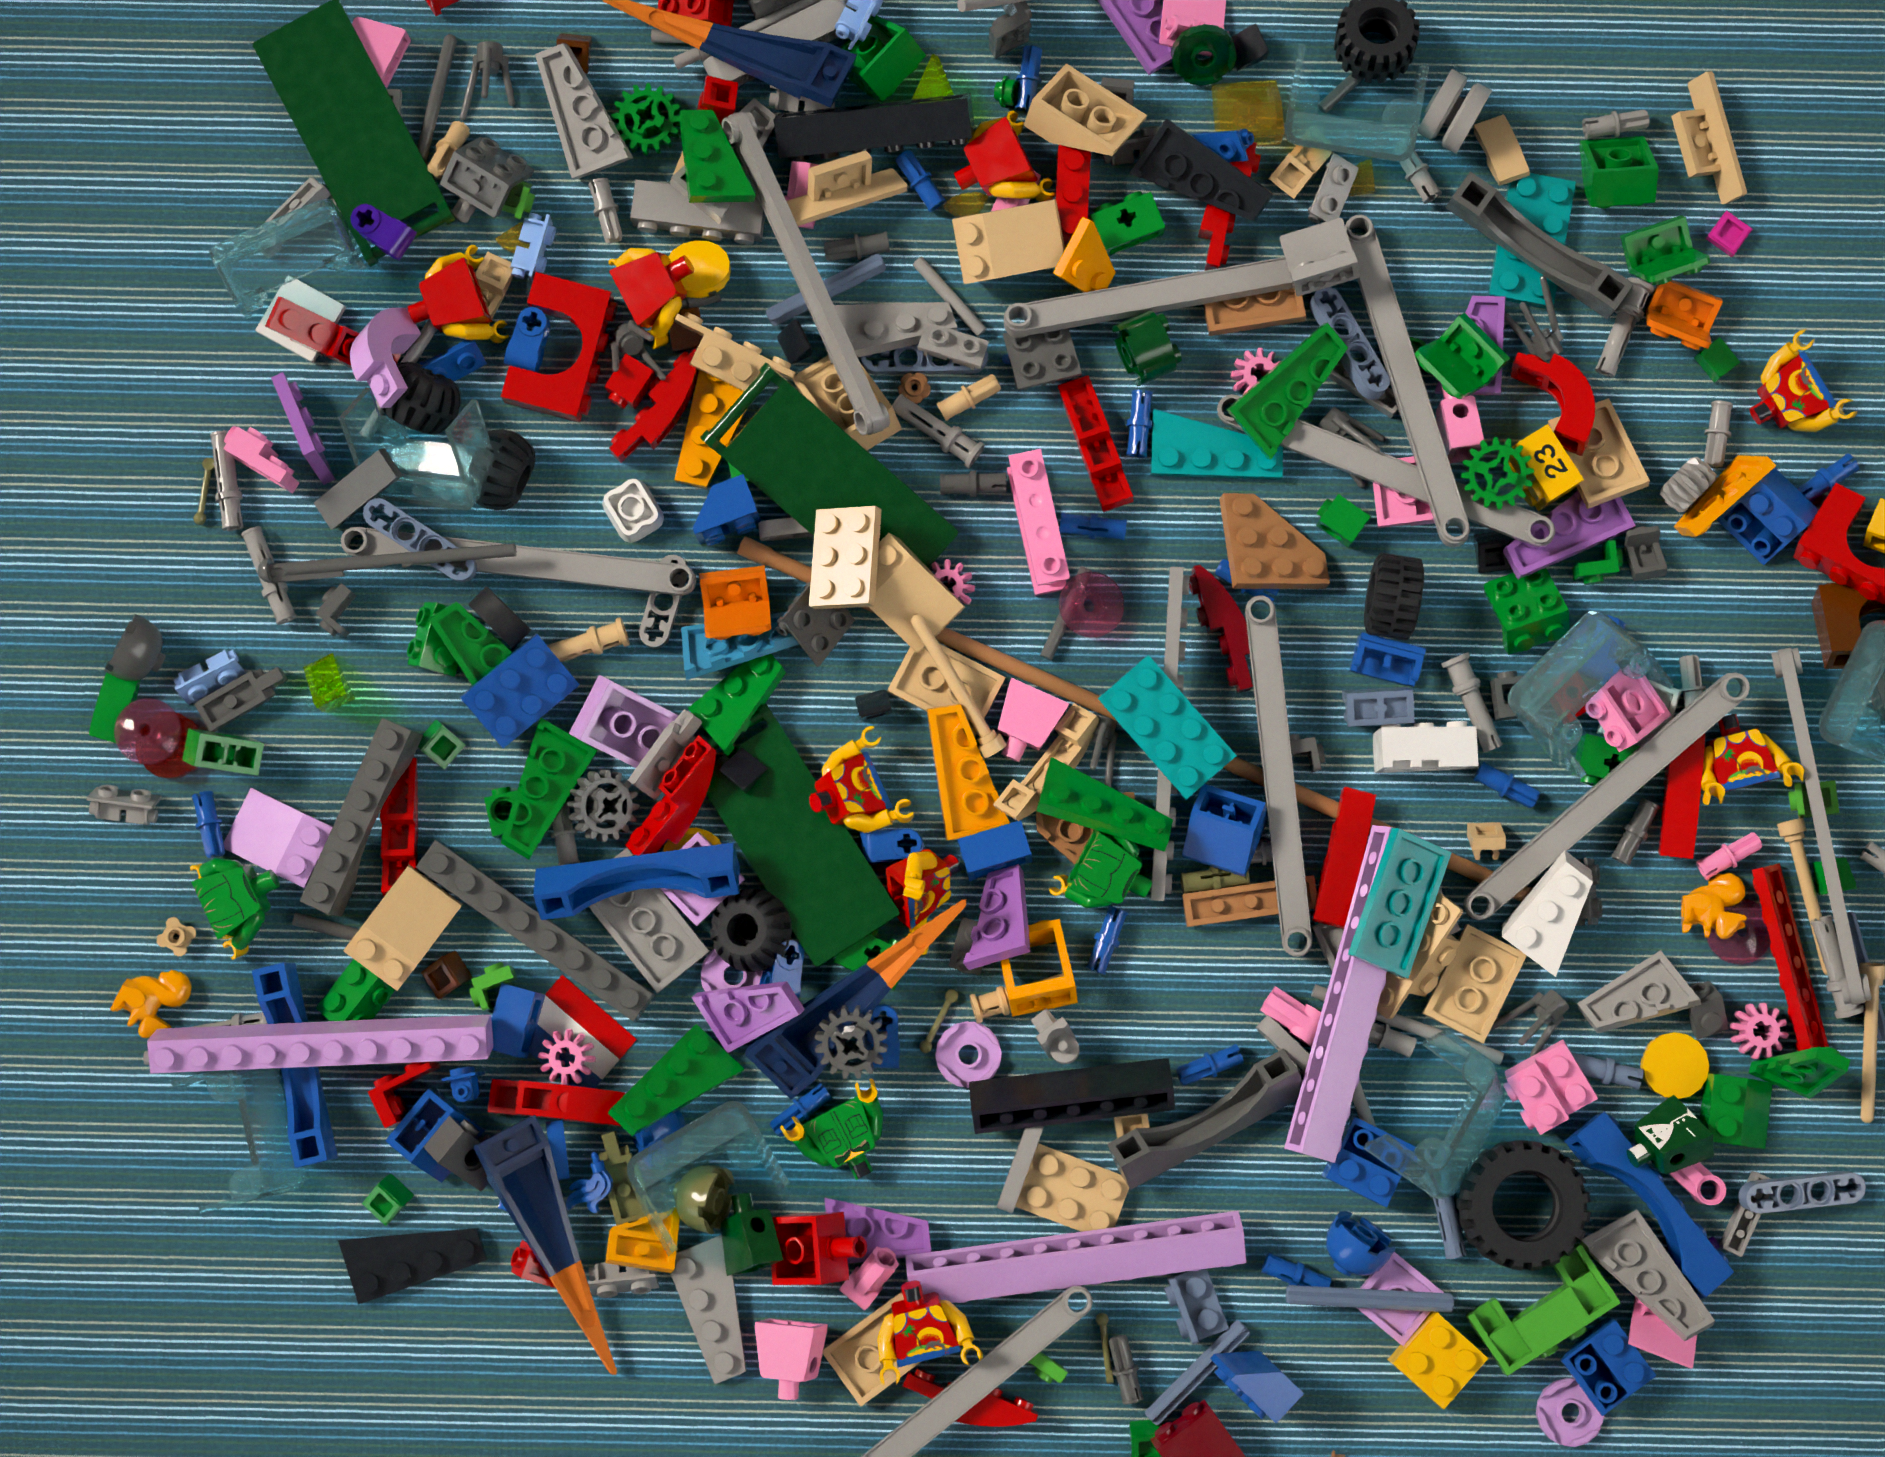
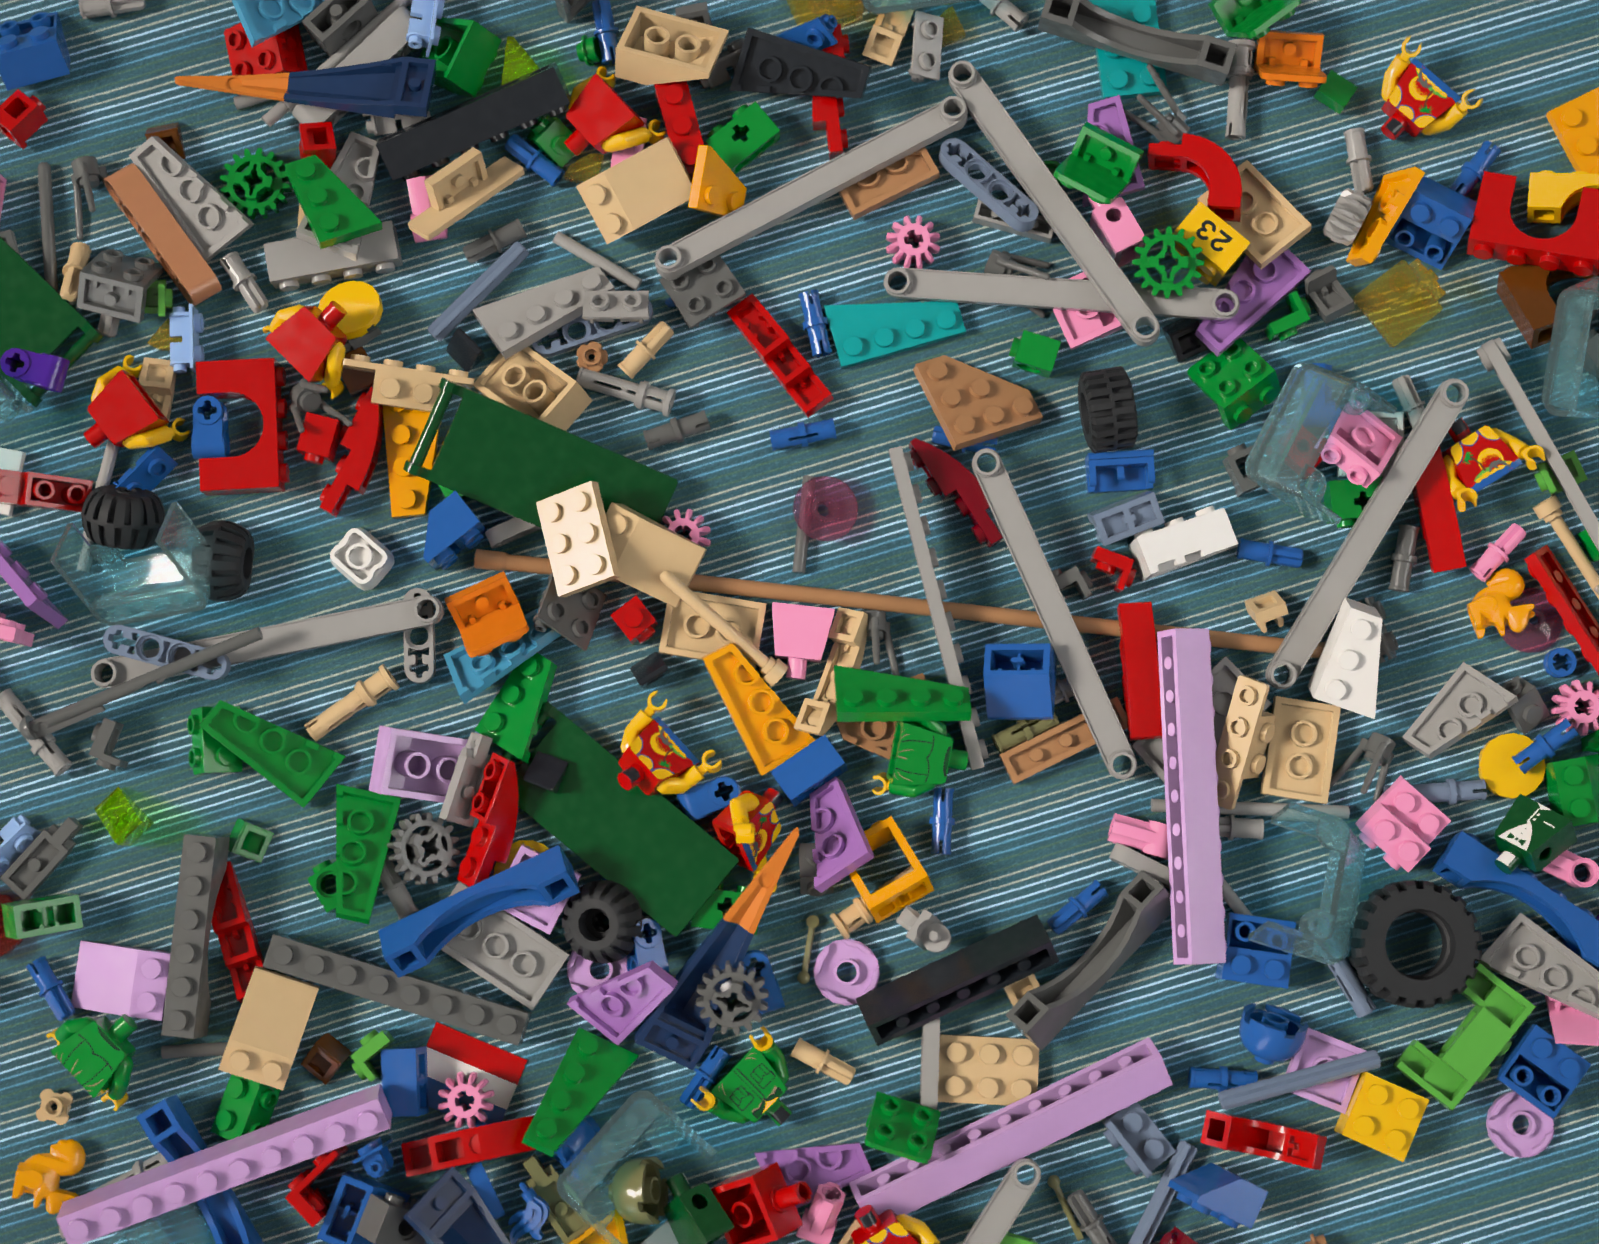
camera: 20 degrees left, 0 degrees up
dark grey tile [314,448,403,530] -> none
lavender arch [350,308,421,408] -> none
blue plate [460,633,580,748] -> none
black tyre [469,586,531,648] -> none
light grey piece [722,112,890,435] -> none
bright pink fence [1007,449,1070,596] -> none
teal plate [1098,655,1237,799] -> none
dark green brick [1112,310,1182,386] -> none
green wing [1226,322,1348,460] -> none
light grey bracket [1280,218,1360,297] -> none
teal plate [1348,828,1452,979] -> none
light grey pin [1441,652,1503,753] -> none
none -> nougat beam [104,163,222,307]
none -> green bracket [527,115,575,168]
none -> red brick [610,595,658,645]
none -> tan axle [790,1038,856,1085]
none -> green bracket [864,1091,941,1164]
none -> red bracket [1090,546,1137,593]
none -> red arch [1200,1110,1327,1170]
none -> clear yellow plate [1353,258,1446,348]
none -> blue pin [1512,718,1579,774]
none -> blue bush [1543,647,1577,678]

